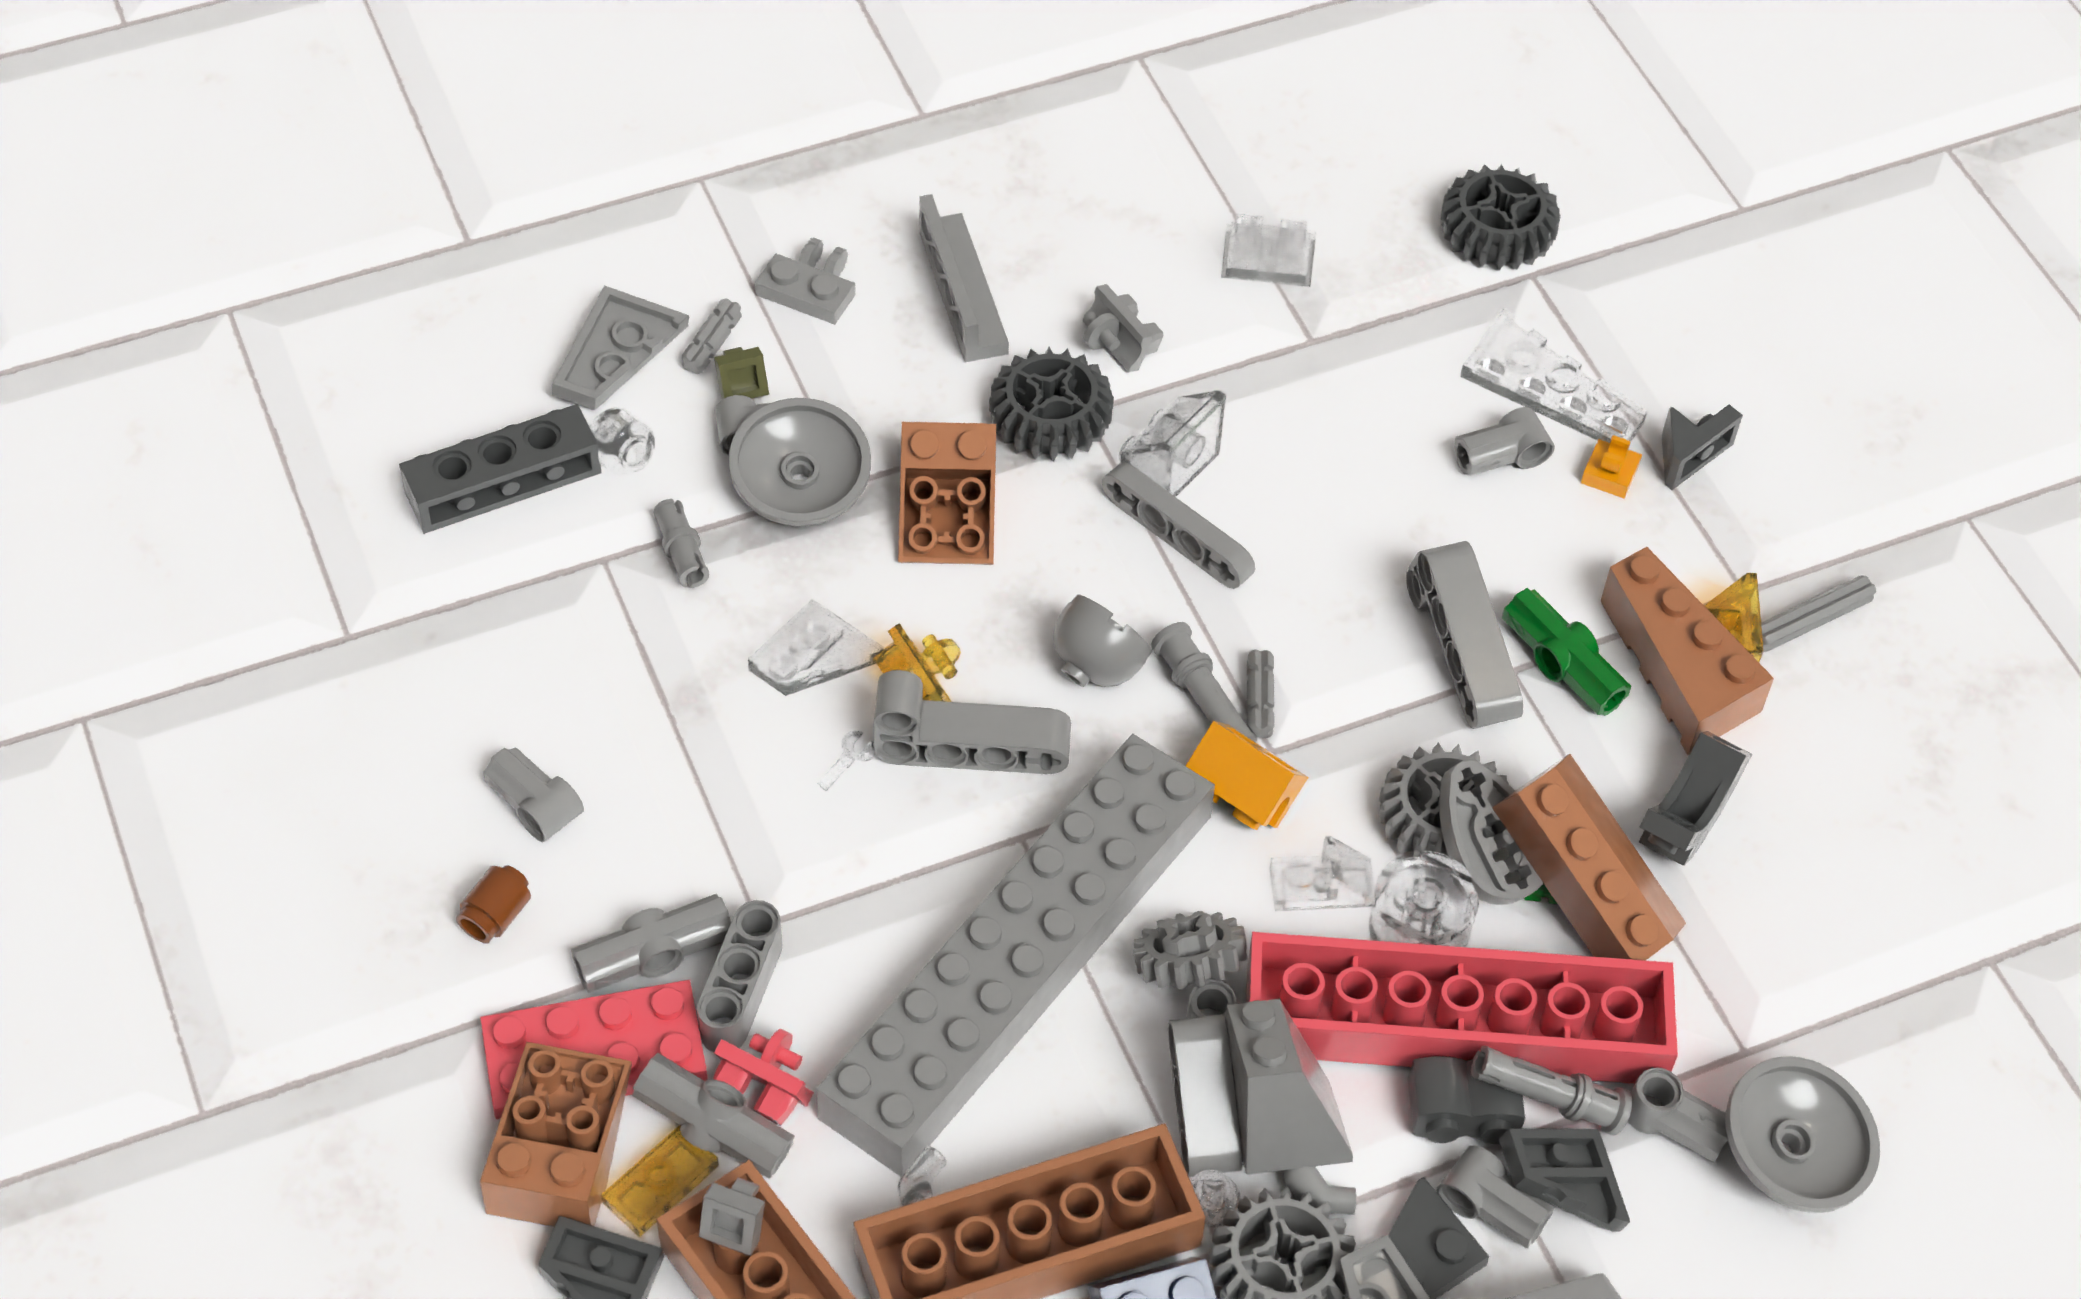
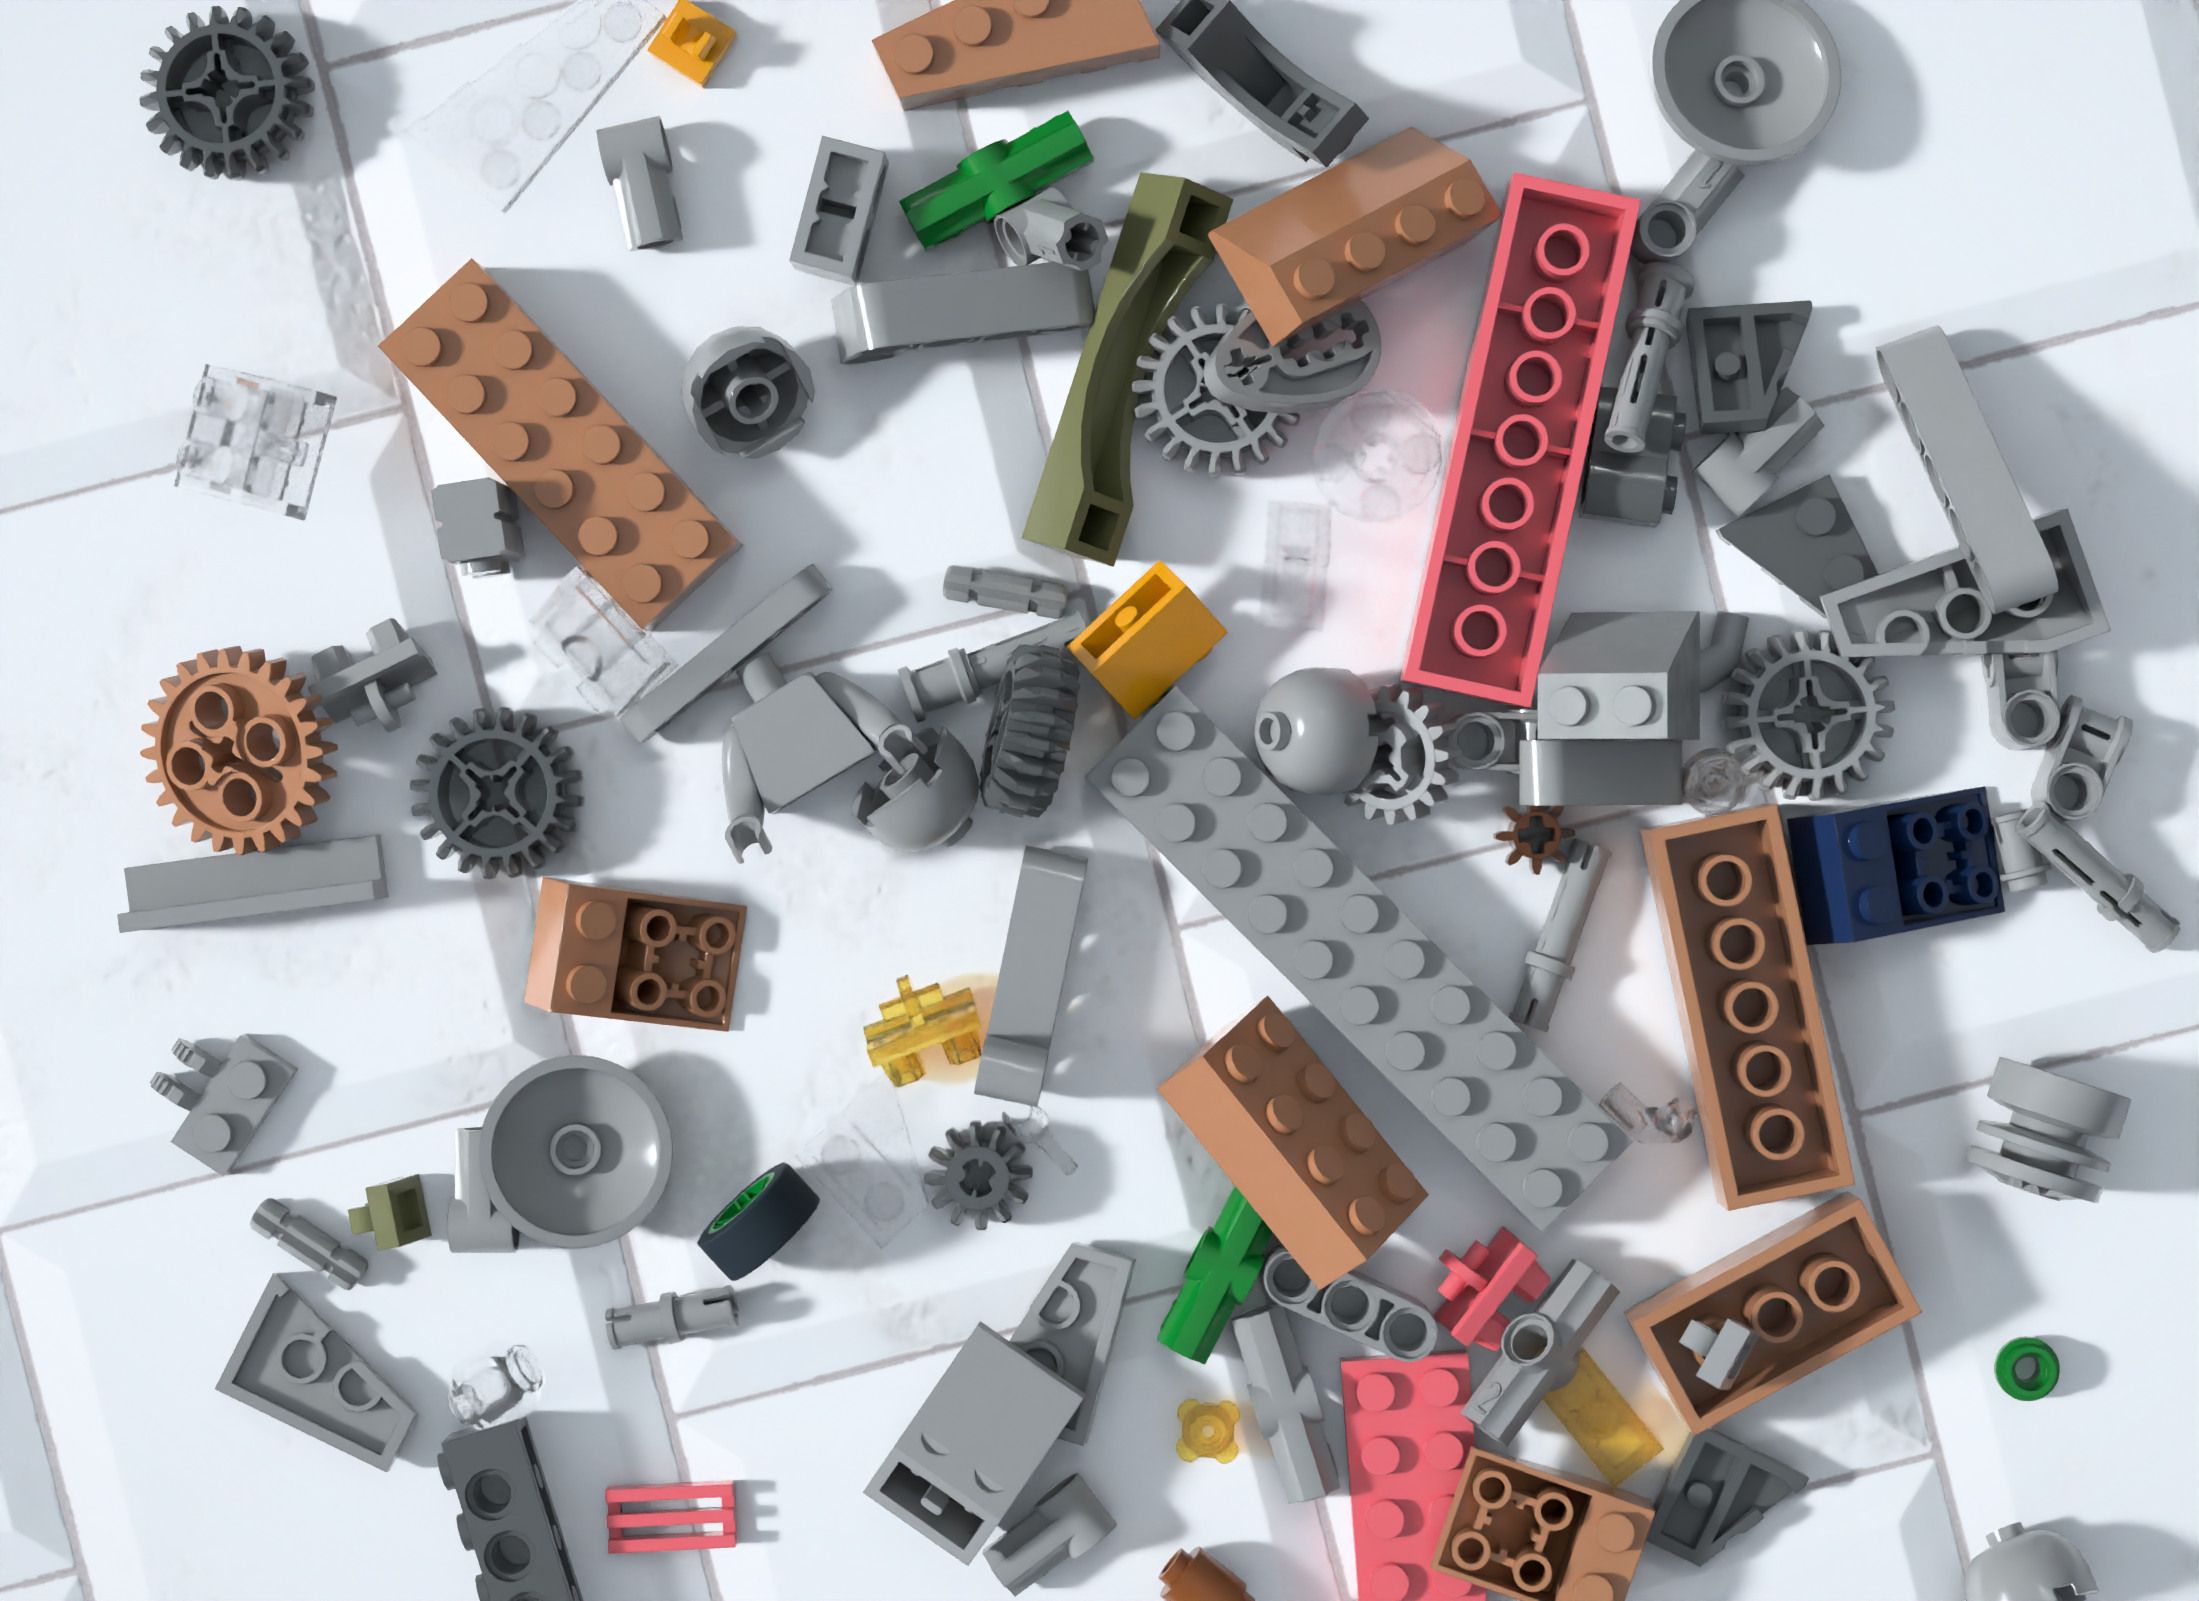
camera: 75 degrees left, 35 degrees up
none -> nougat gear [140,646,338,855]
none -> nougat brick [378,258,743,632]
none -> light grey brick [431,477,525,579]
none -> coral tile [605,1480,737,1554]
none -> light grey cylinder [681,326,815,459]
none -> black wheel [697,1162,820,1281]
none -> light grey torso [722,652,928,864]
none -> light grey brick [789,135,889,286]
none -> light grey slope [862,1321,1086,1566]
none -> dark grey gear [924,1120,1033,1230]
none -> dark grey gear [979,644,1080,818]
none -> light grey piece [994,187,1109,272]
none -> light grey wing [1009,1242,1136,1446]
none -> olive arch [1021,172,1234,567]
none -> green piece [1156,1185,1273,1365]
none -> nougat brick [1157,995,1429,1290]
none -> clear yellow plate [1176,1399,1240,1464]
none -> light grey cylinder [1254,667,1378,795]
none -> reddish brown gear [1493,805,1576,875]
none -> light grey pin [1509,838,1613,1032]

